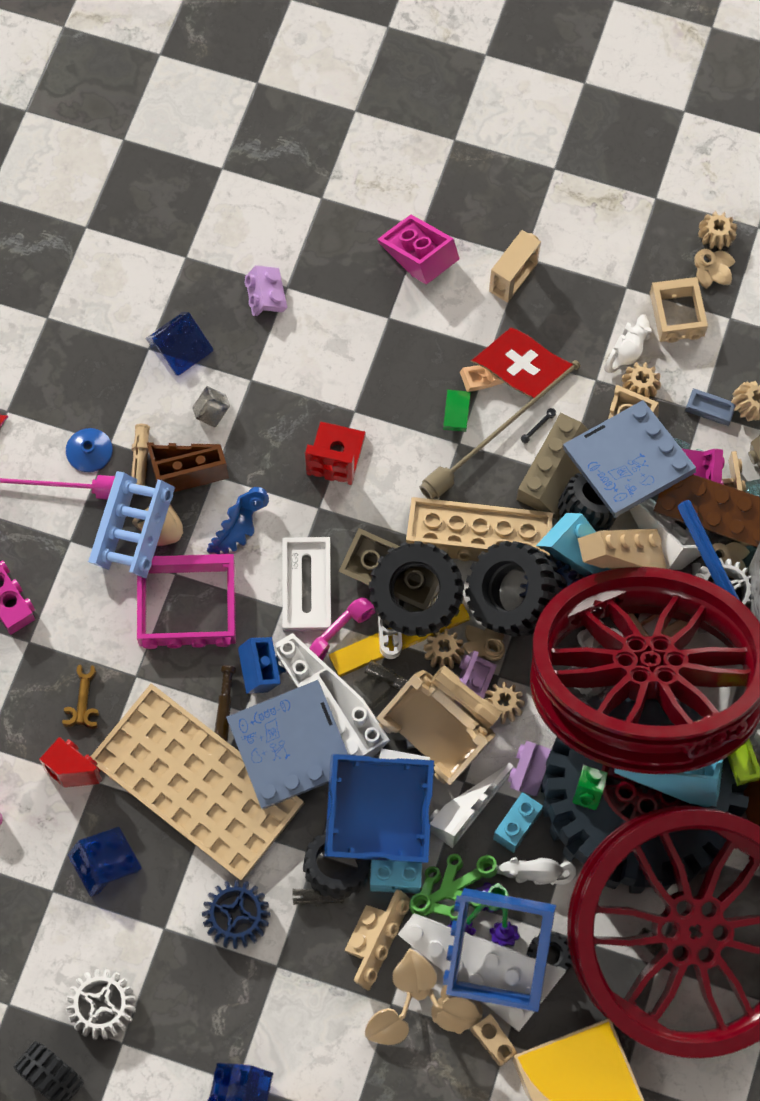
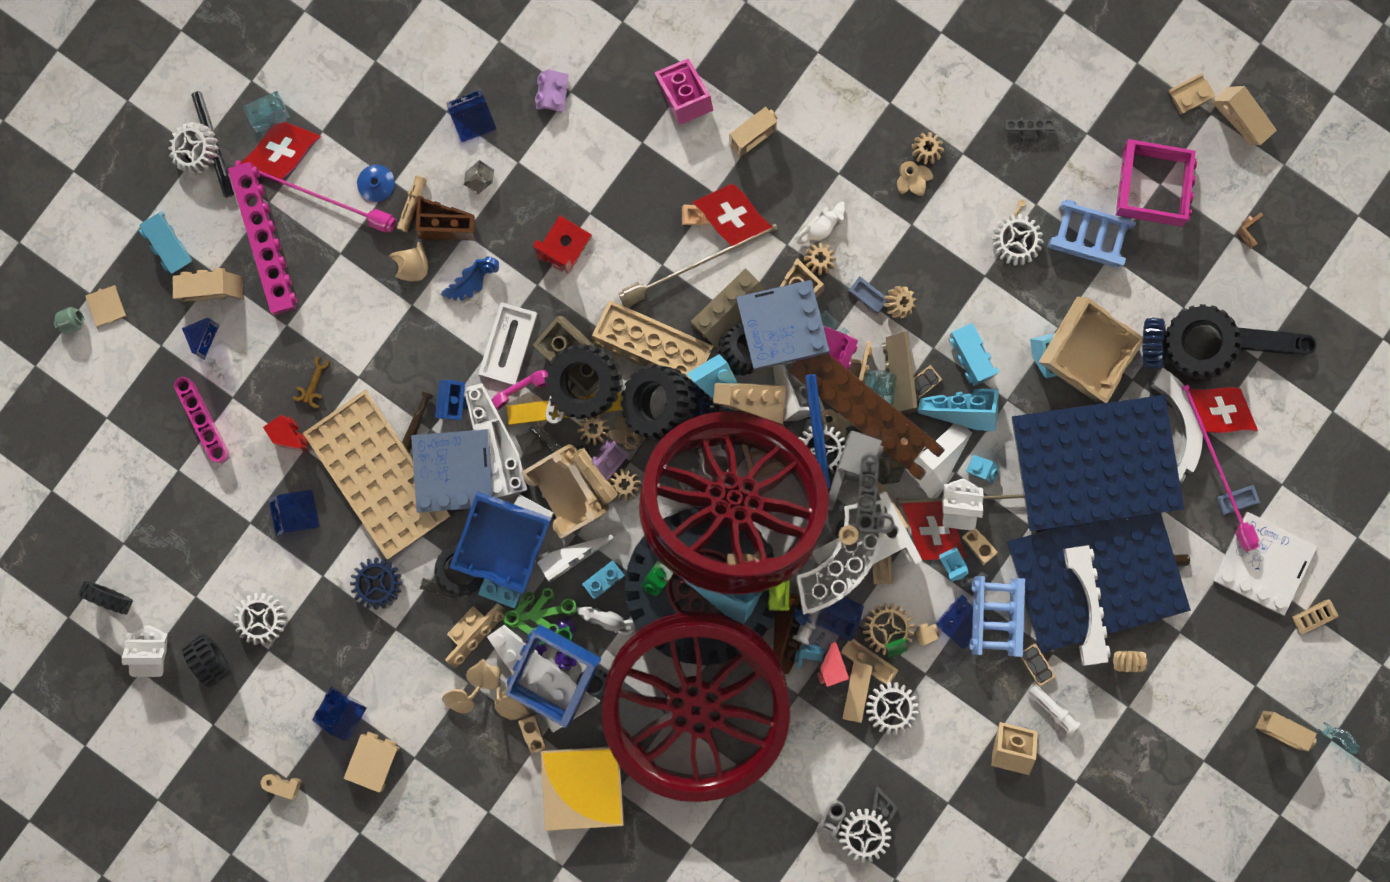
camera: 20 degrees right, 15 degrees up
light blue fence [88,471,175,579] -> none
dark pink window [137,554,236,649] -> none
green slope [443,389,471,432] -> none
lavender bracket [508,741,551,796] -> none
black hinge [521,408,556,443] -> none
tan window [650,277,708,343] -> none

